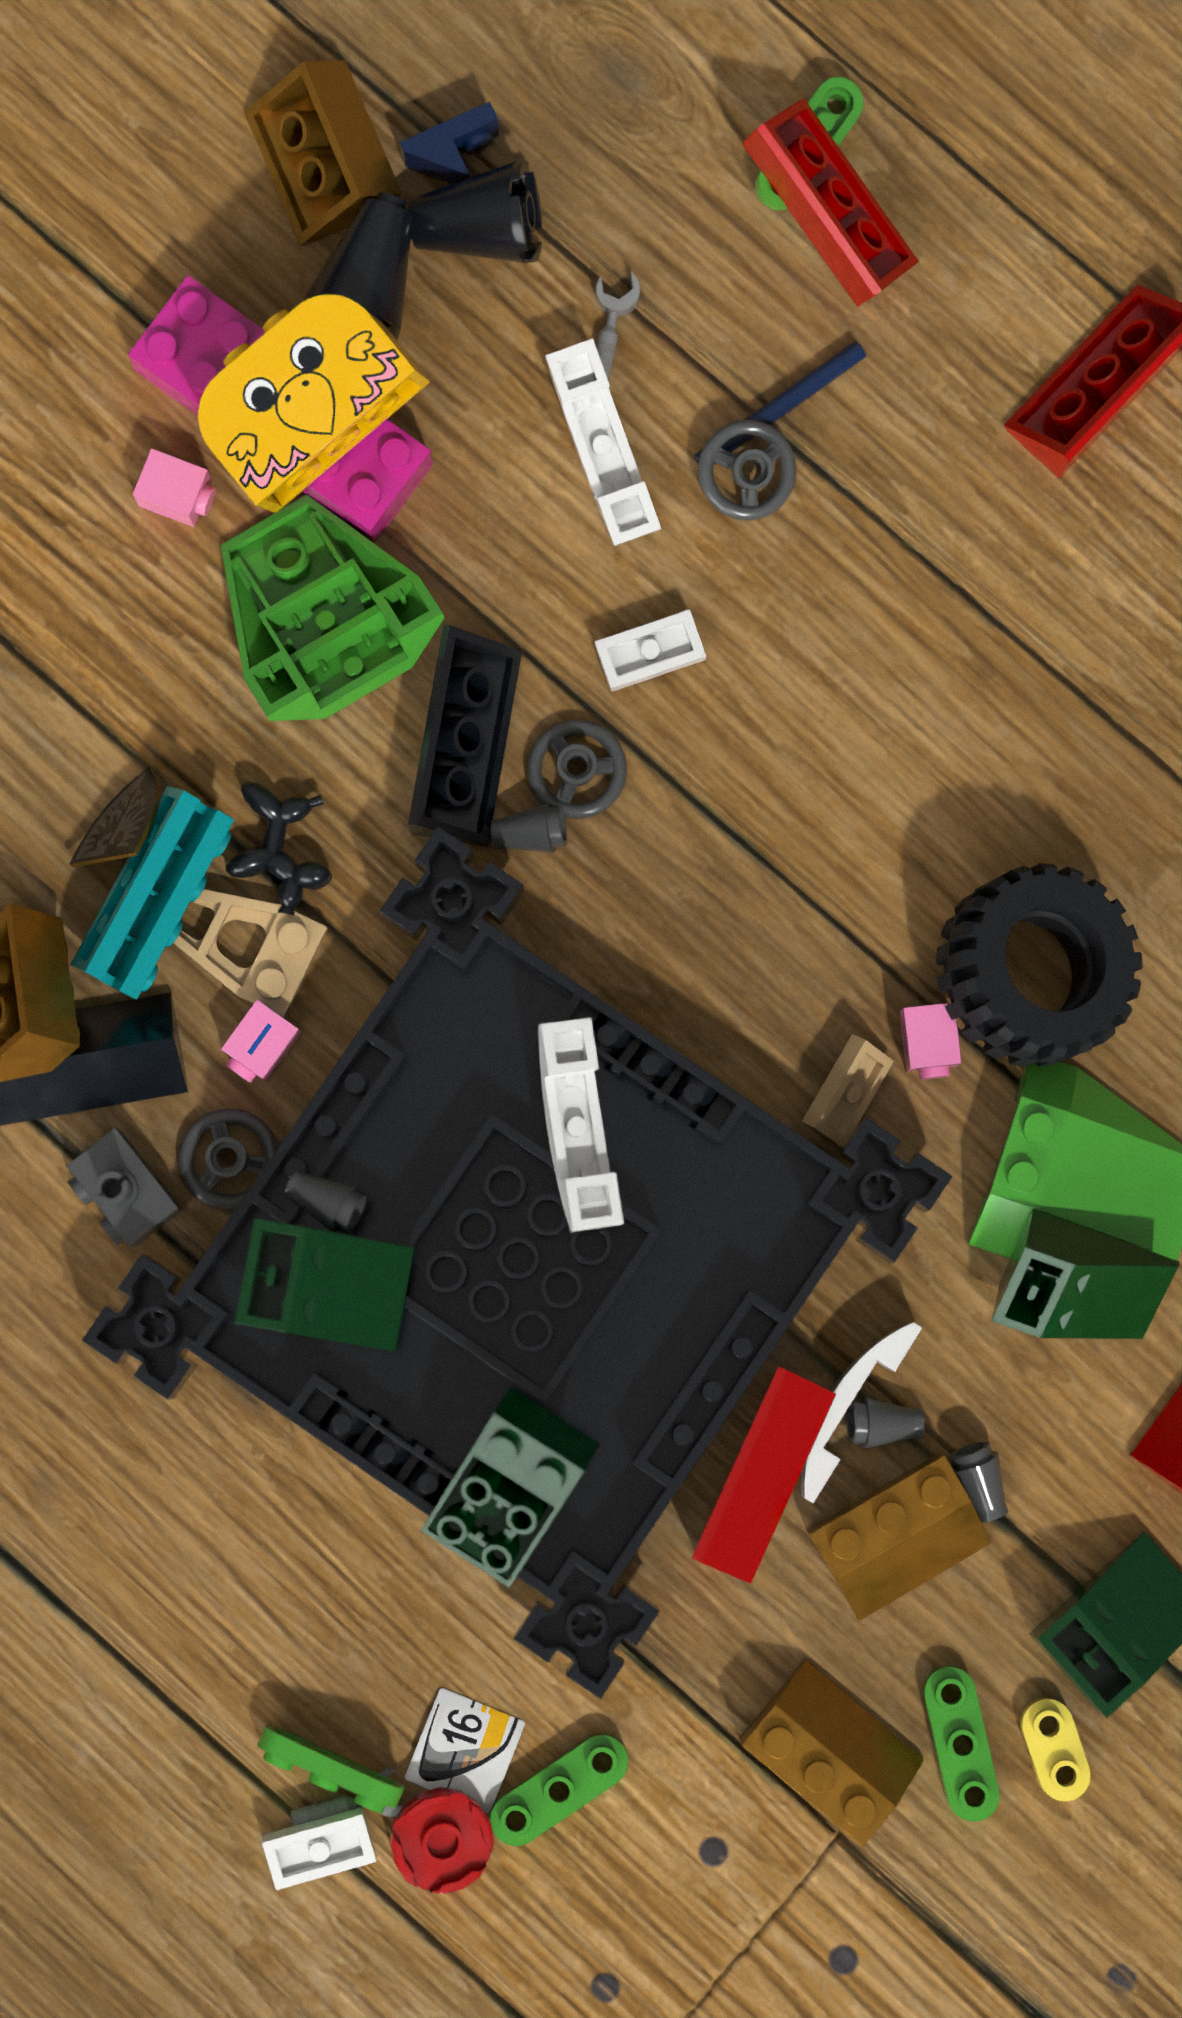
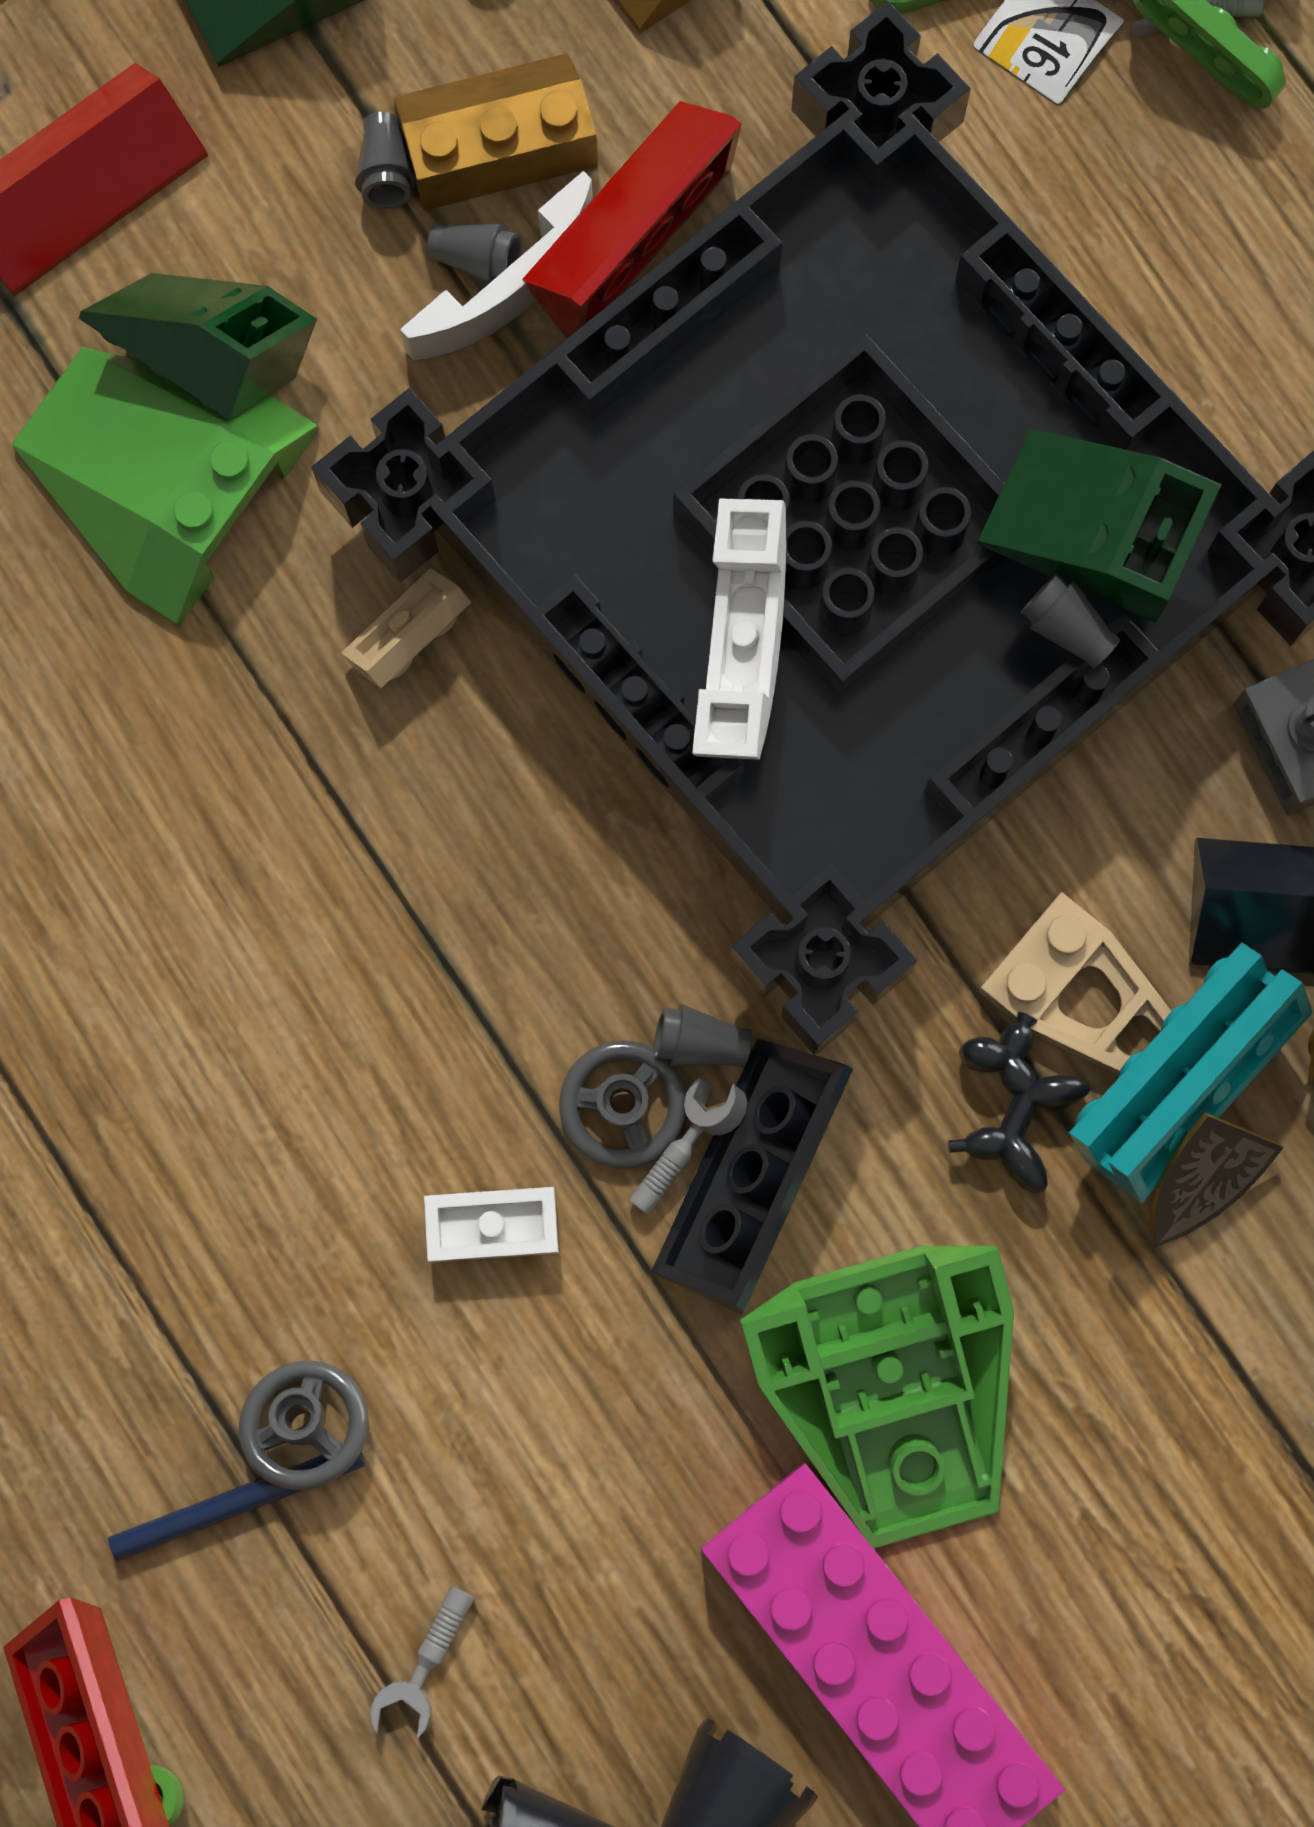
camera: 160 degrees left, 5 degrees down
bright pink brick [133,448,216,527] -> none
dark grey piece [178,1108,278,1210] -> none
yellow brick [198,295,430,513] -> none
bright pink brick [221,1000,302,1083] -> none
dark green slope [421,1387,600,1588] -> none
white slope [545,338,661,546] -> none
bright pink brick [899,1003,961,1080] -> none
black tyre [936,863,1143,1067] -> none
none -> light grey piece [629,1076,747,1215]

